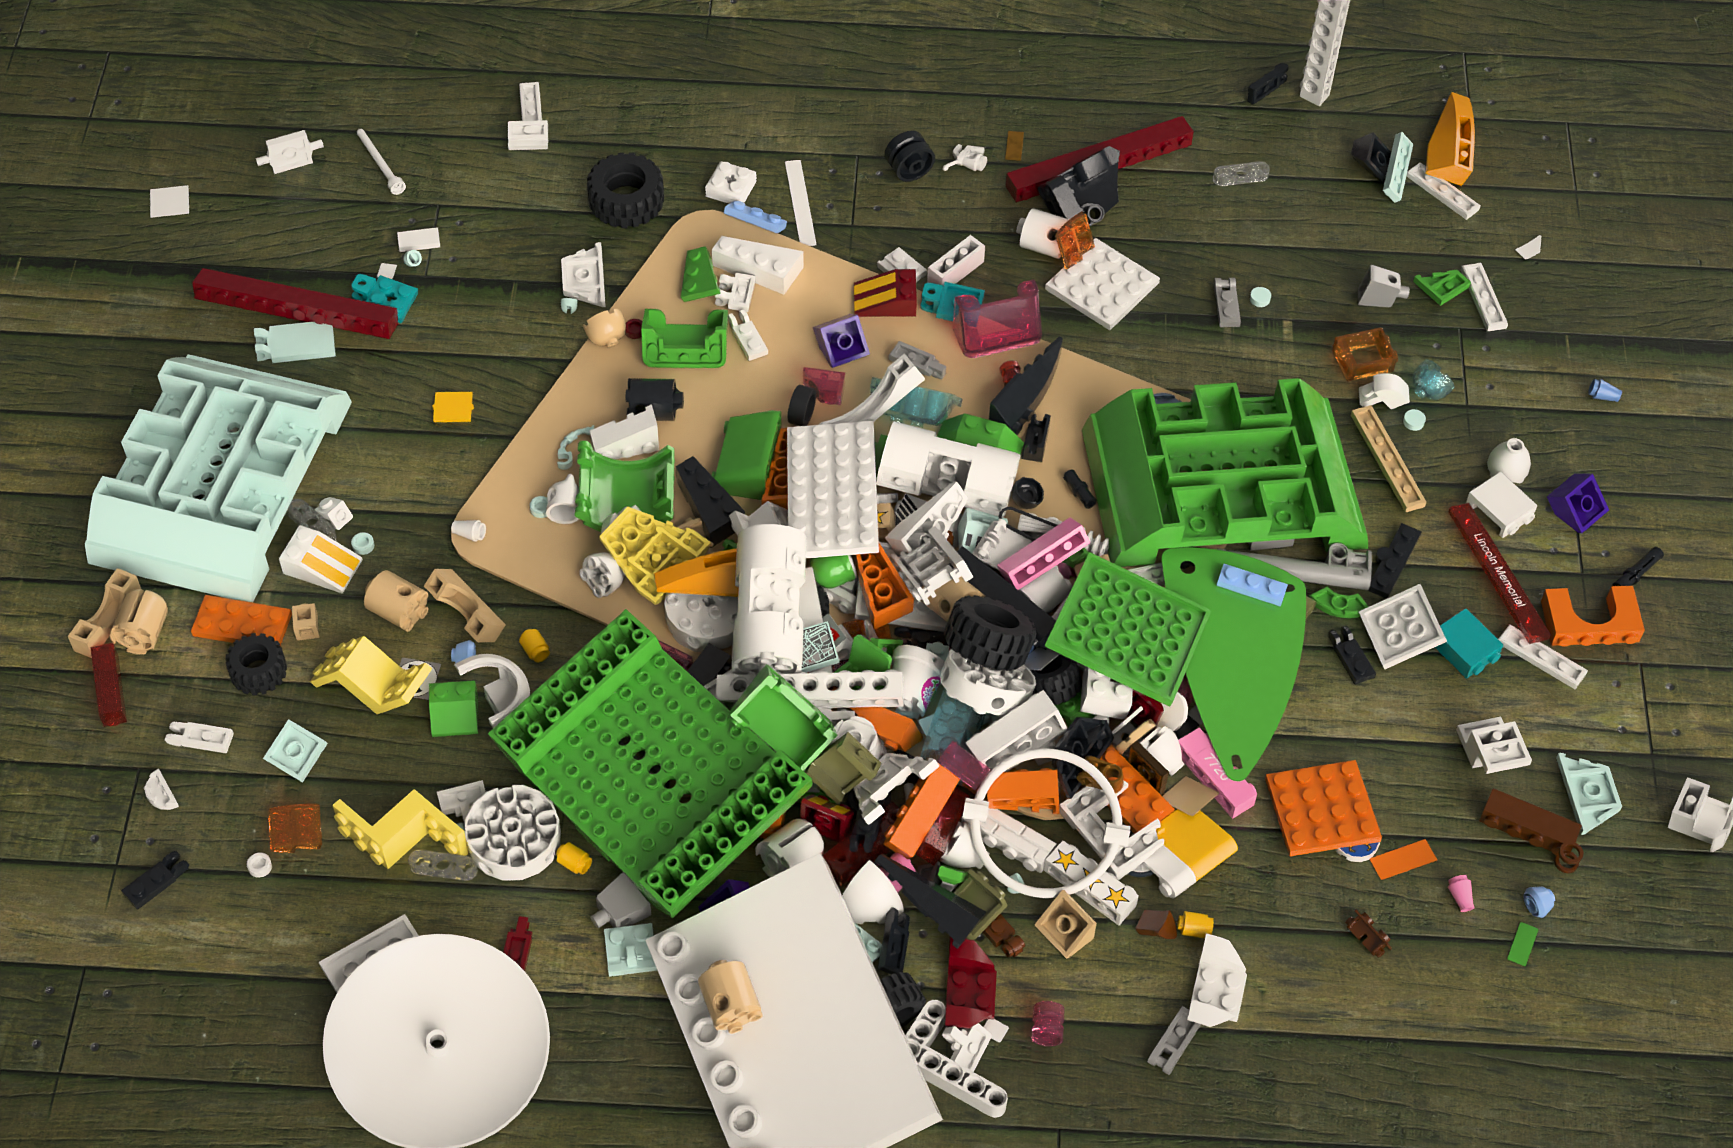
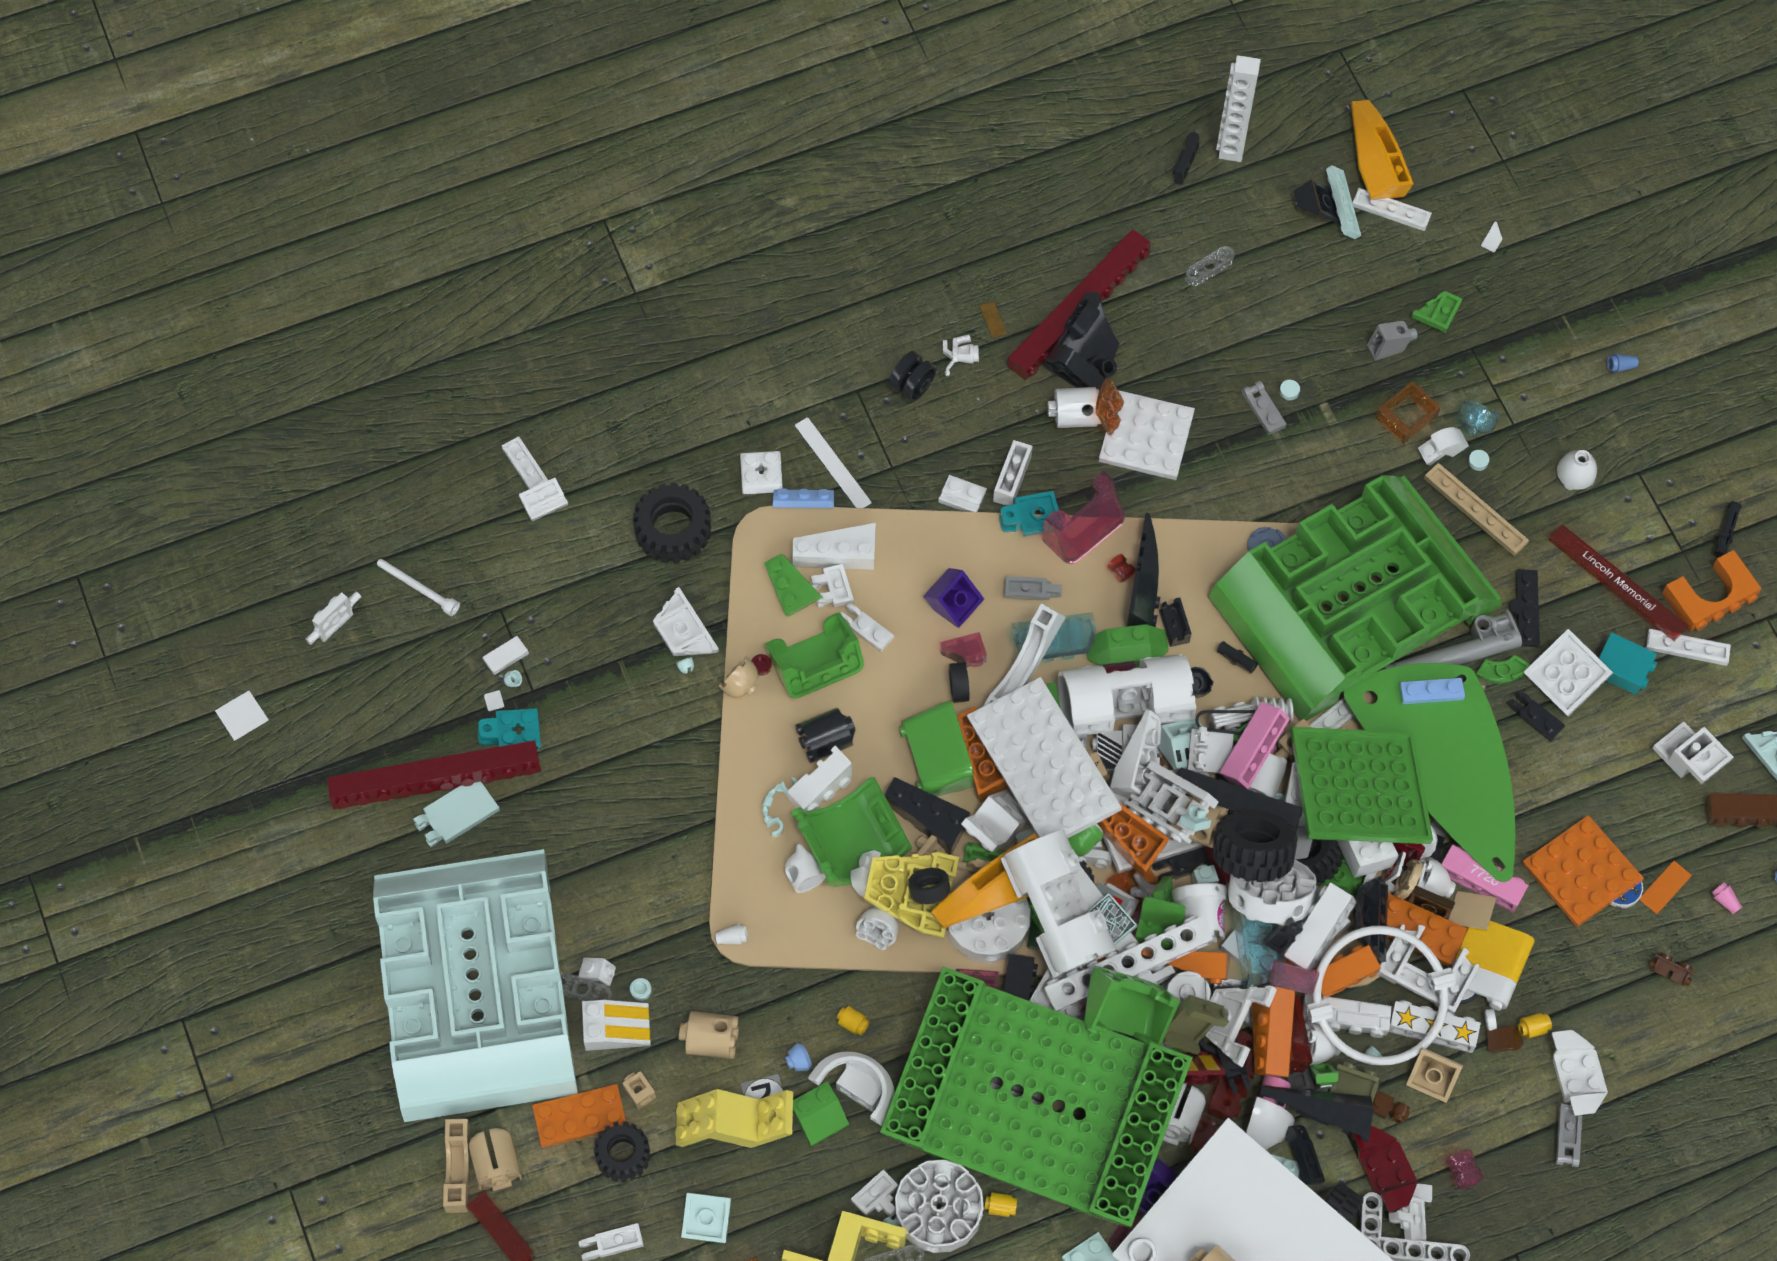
camera: 25 degrees left, 10 degrees up
tan arch [424,569,506,643] -> none
yellow piece [432,392,474,422] -> none
light aqua tile [530,496,548,518] -> none
light grey torso [590,873,651,928] -> none
dark red slope [854,269,917,317] -> none
pearl gold piece [1077,756,1124,793] -> none
white tile [1461,263,1508,331] -> none
white panel [1465,472,1537,538] -> none
dark purple slope [1547,474,1609,533] -> none
none -> black tyre [908,868,950,904]
none -> light aqua tile [1180,805,1211,832]
none -> black plate [1264,917,1303,954]
none -> white tile [1484,1009,1497,1031]

